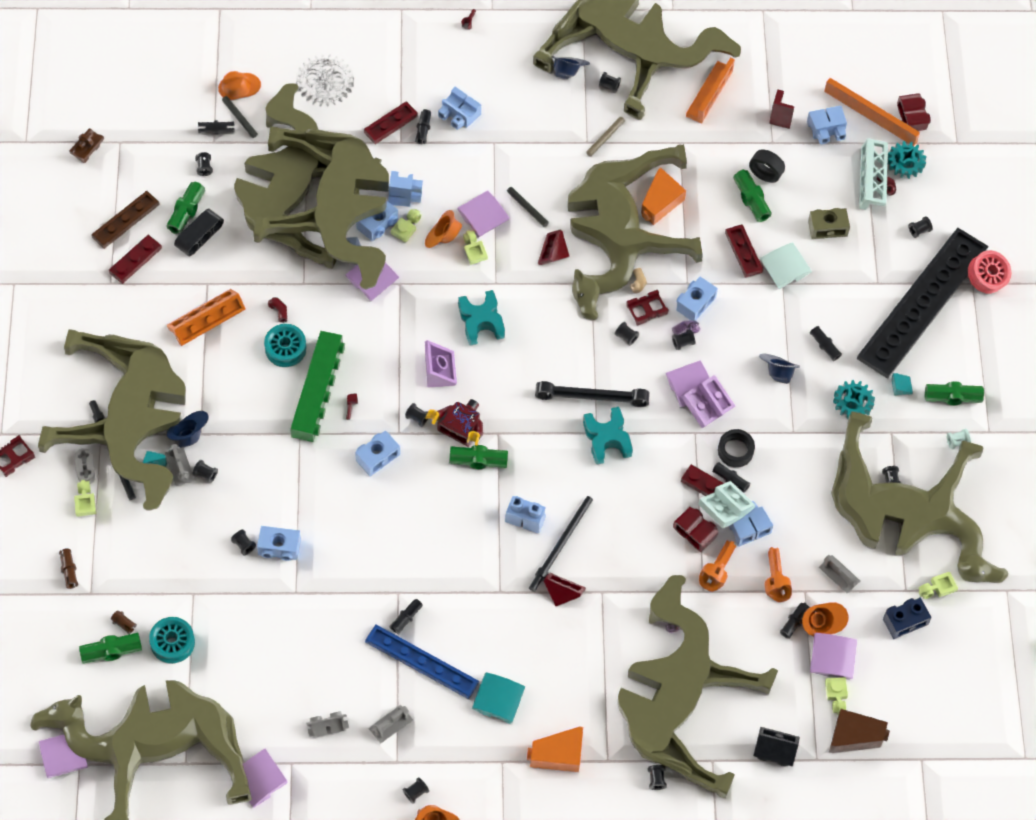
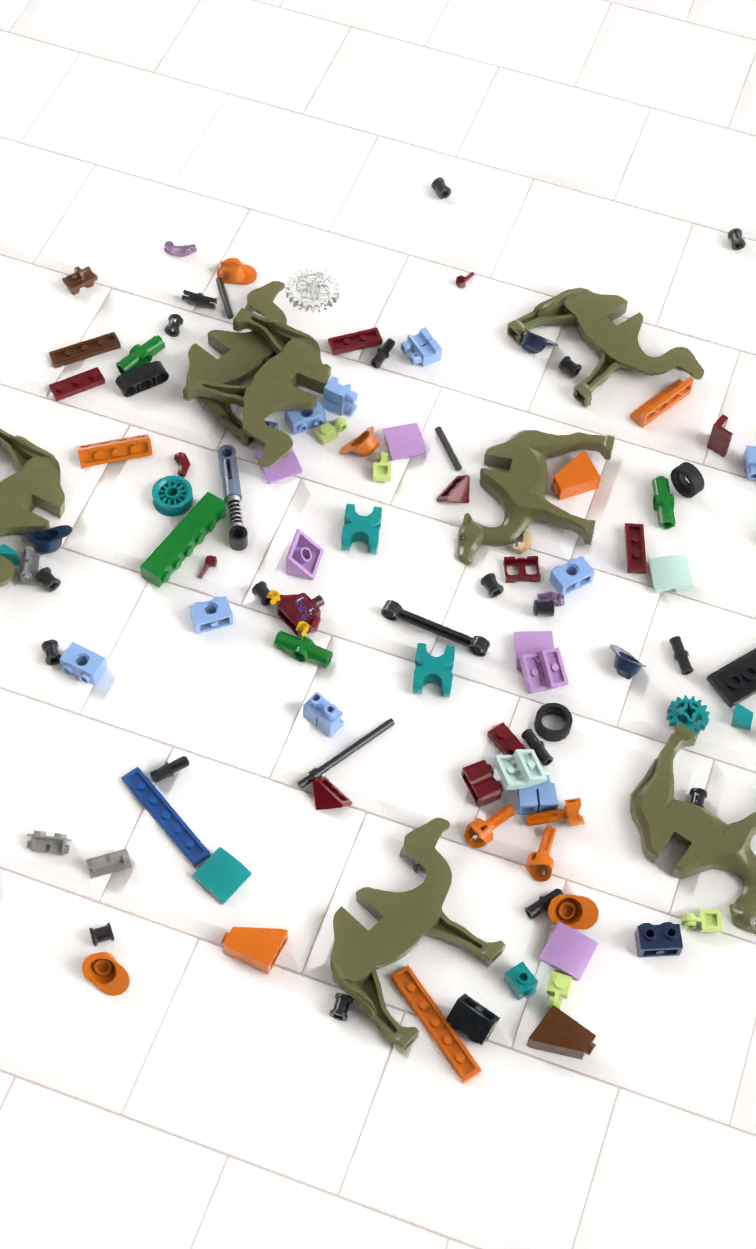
camera: 20 degrees right, 5 degrees down
dark tan bar [586,116,625,157] -> none
olive brick [808,208,850,240] -> none
light grey hinge [819,554,861,594] -> none
none -> clear purple arm [164,241,197,257]
none -> piece [218,444,248,551]
none -> orange tile [390,965,482,1084]
none -> teal brick [504,961,538,1000]
none -> orange piece [526,797,585,827]

